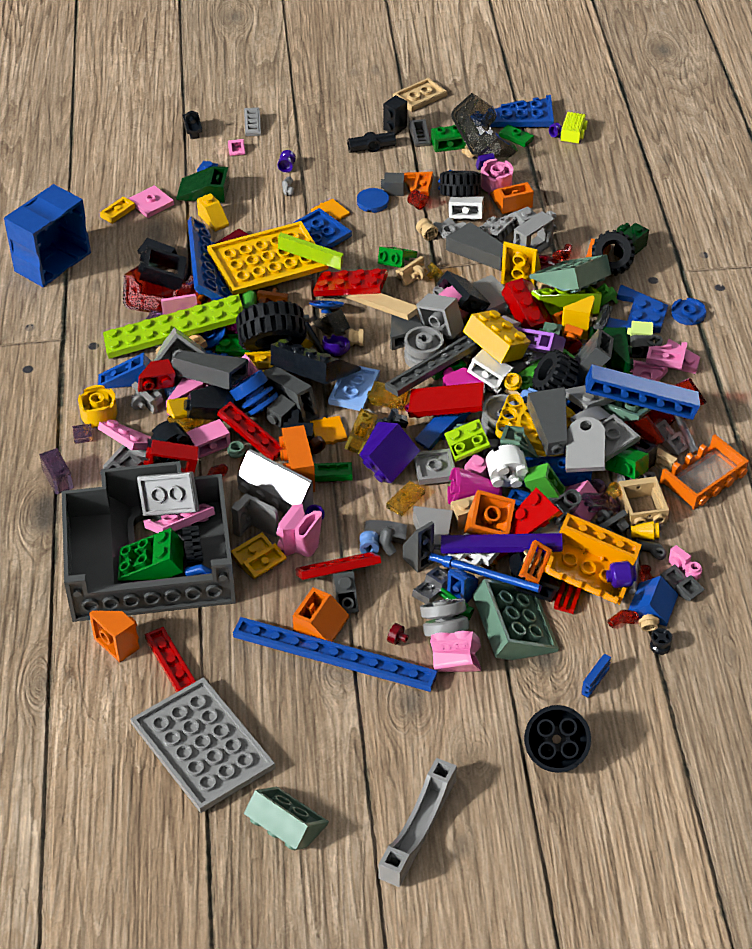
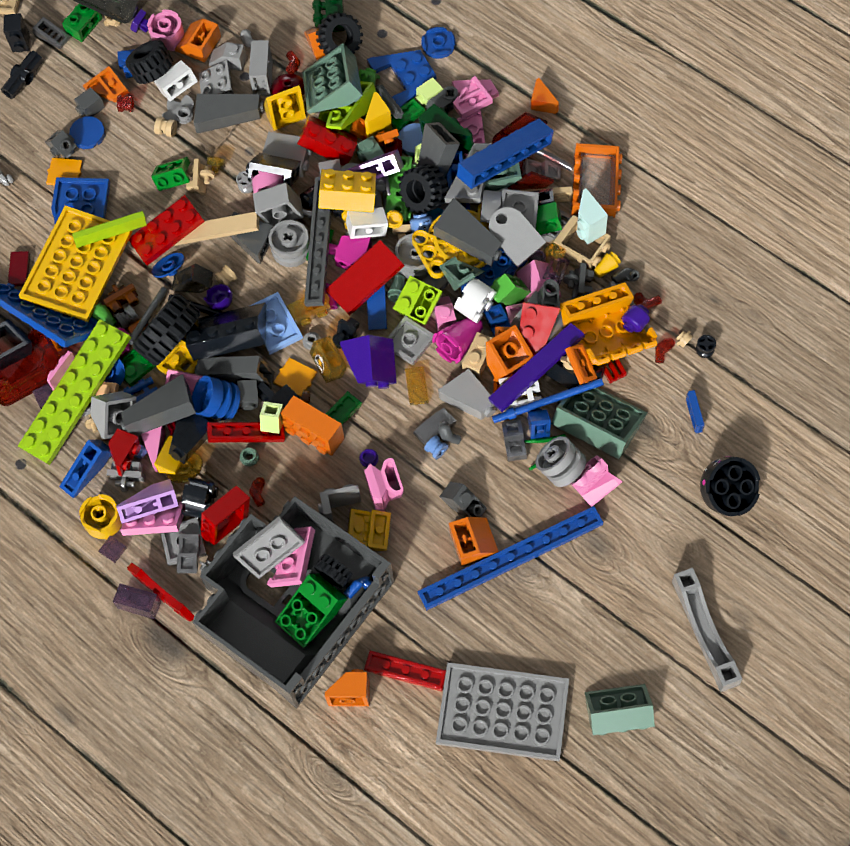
camera: 40 degrees left, 20 degrees up
bright pink brick [186,419,231,459] -> none
slope [237,449,314,514] -> none
red tile [295,552,381,580] -> none
dark red tile [387,623,409,645] -> none
dark grey slope [403,521,434,572] -> none
blue slope [627,576,678,627] -> none
dark grey slope [660,564,705,601] -> none
bright pink plate [669,545,702,581] -> none
none -> dark grey brick [45,130,77,158]
none -> lavender slope [116,479,178,523]
none -> red tile [127,562,194,622]
none -> yellowish green brick [260,401,283,434]
none -> orange slope [531,78,559,114]
none -> light aqua slope [576,188,608,245]

